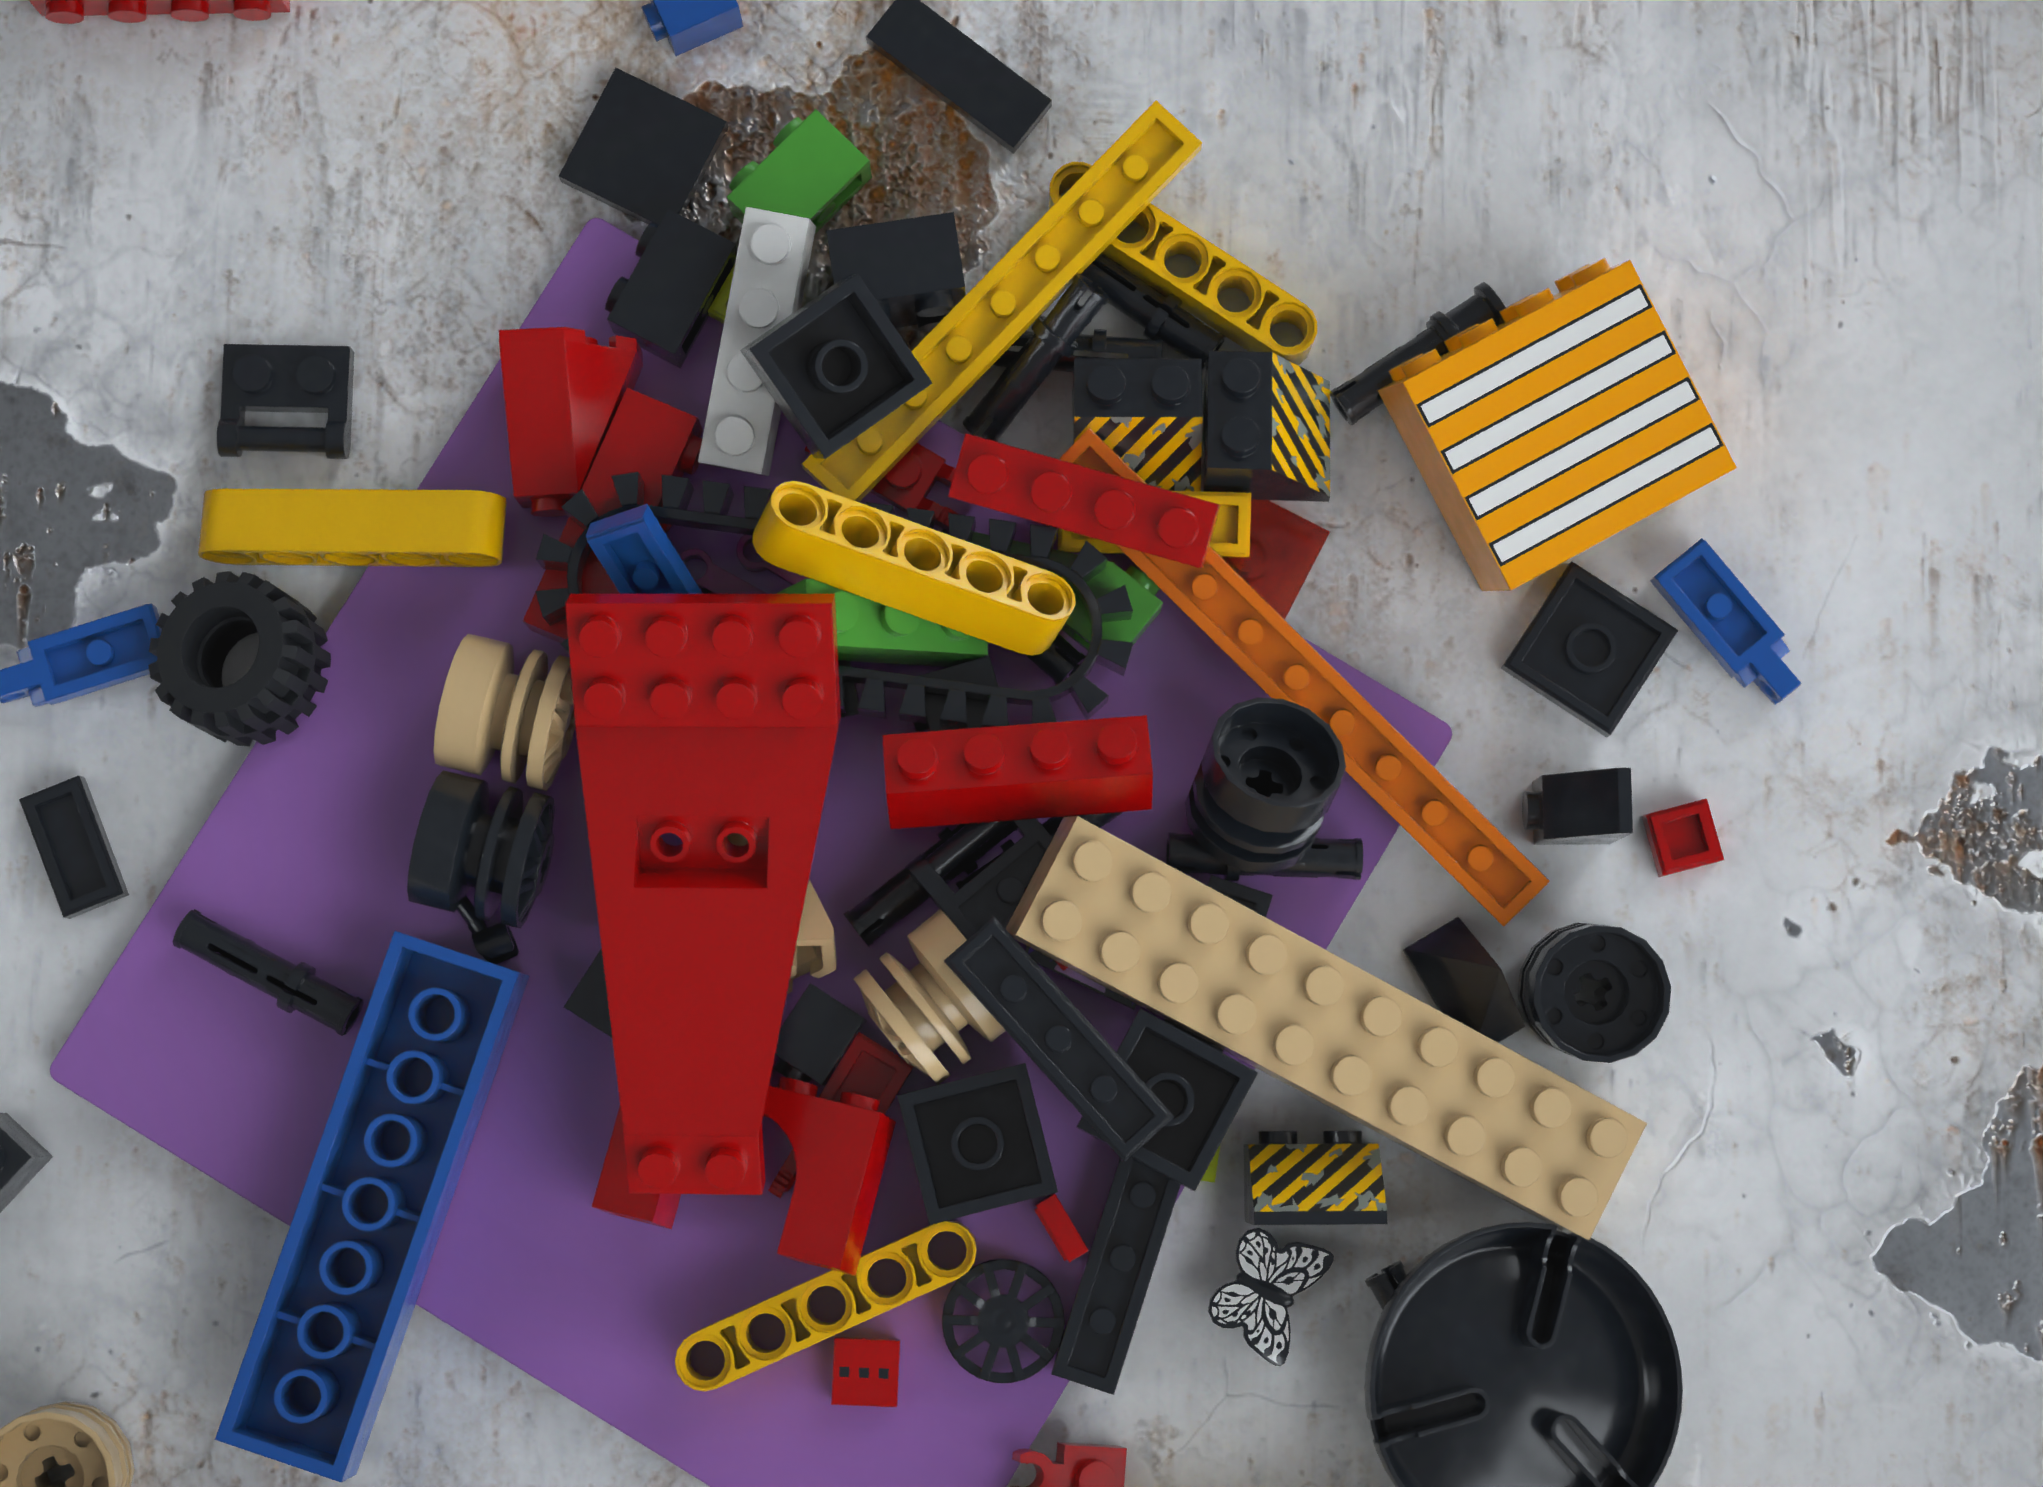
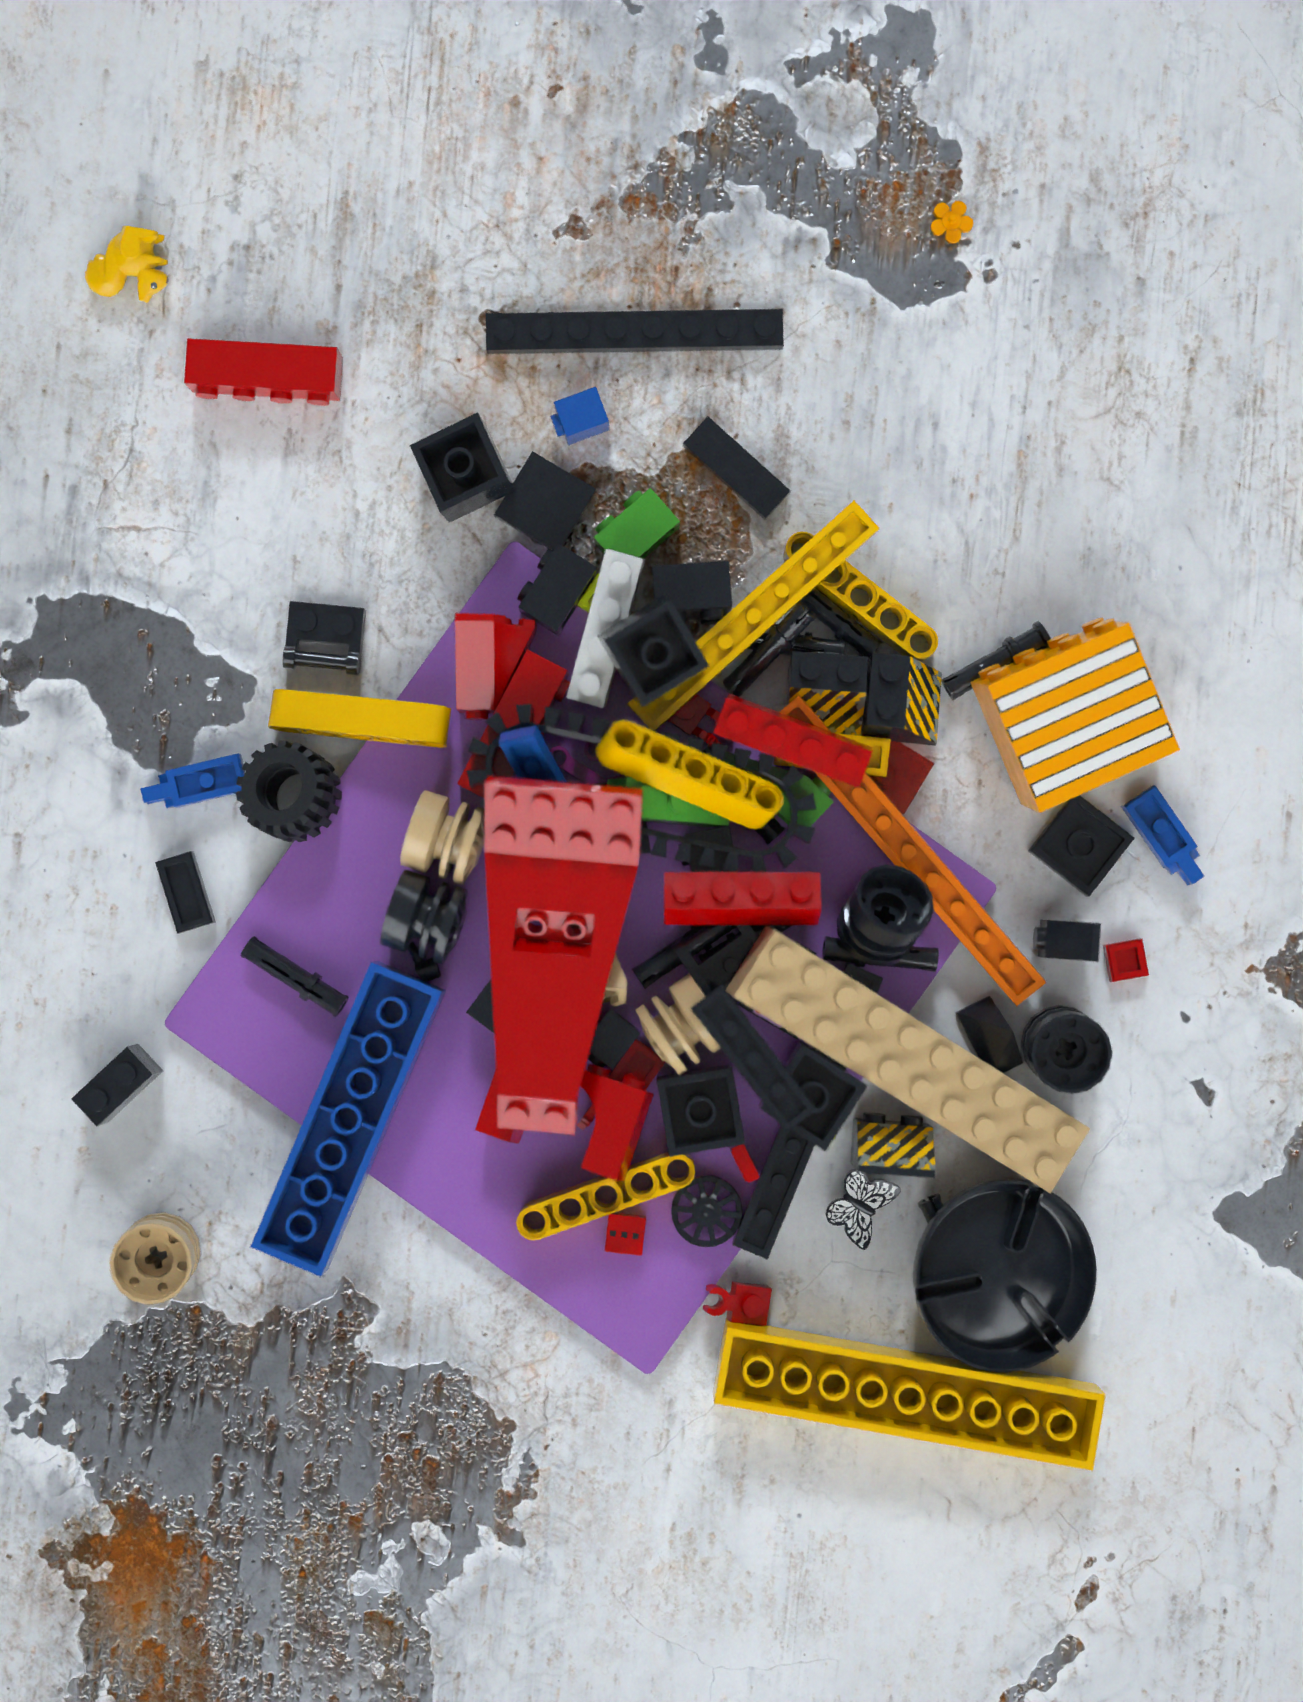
camera: 10 degrees right, 5 degrees up
none -> black brick [410,412,516,523]

